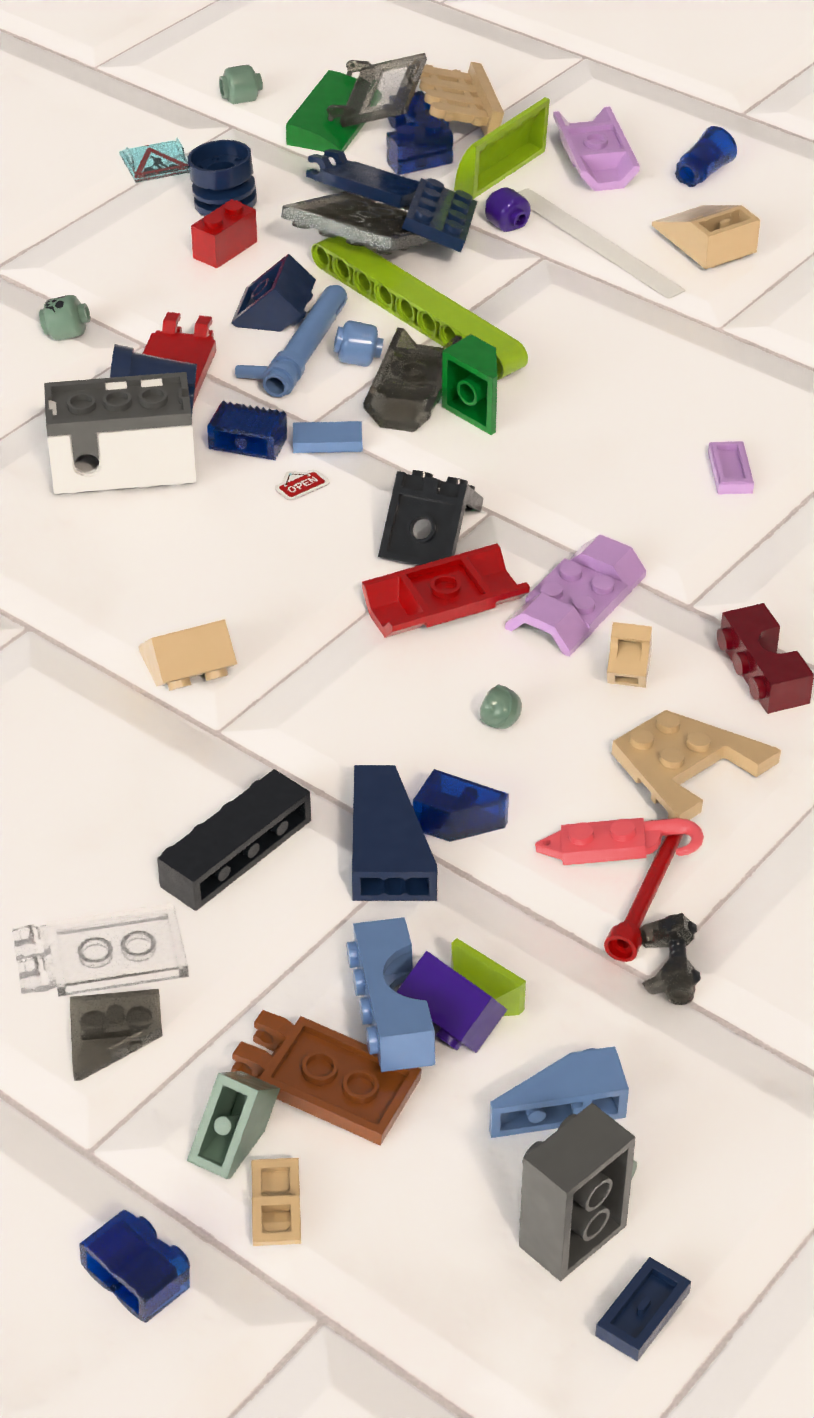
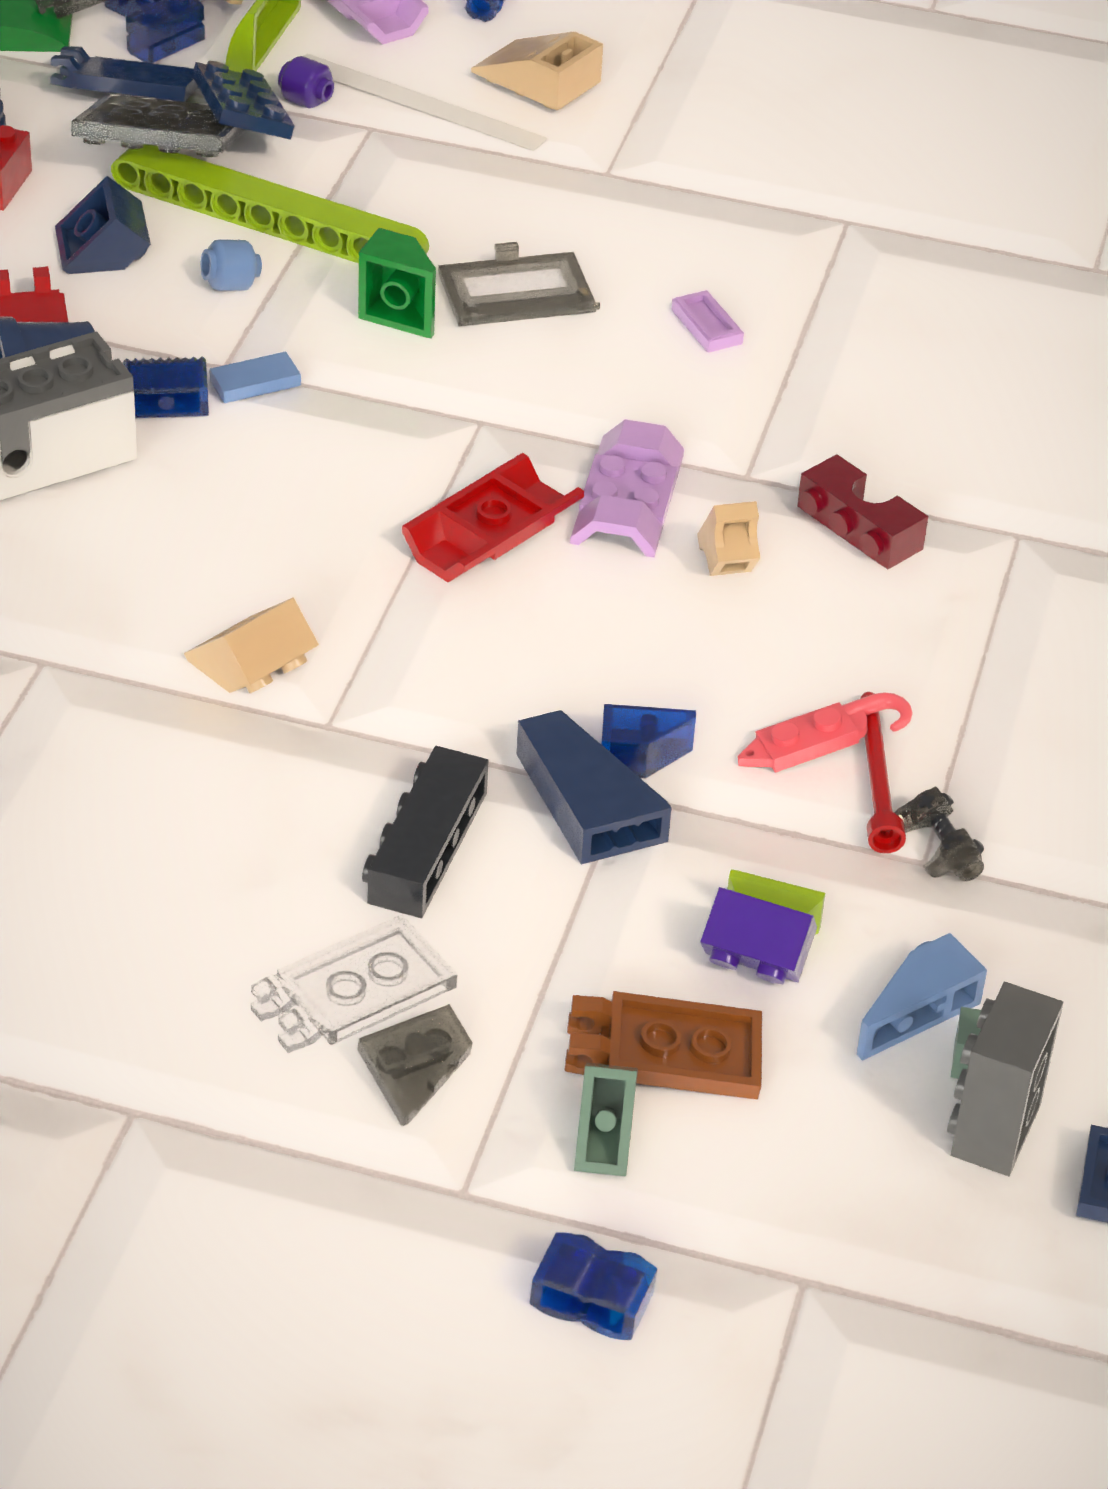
camera: 25 degrees left, 0 degrees up
medium blue cylinder [235,285,348,397] -> none
tan slope [251,1158,301,1246] -> none
sticker [274,469,330,500] -> none
medium blue arch [346,917,435,1072] -> none
clear smoke piece [363,327,462,432] -> none
black bracket [378,470,484,566] -> none
sand green piece [480,684,522,729] -> none
tan wing [611,710,781,820] -> none
none -> clear smoke piece [438,241,600,327]

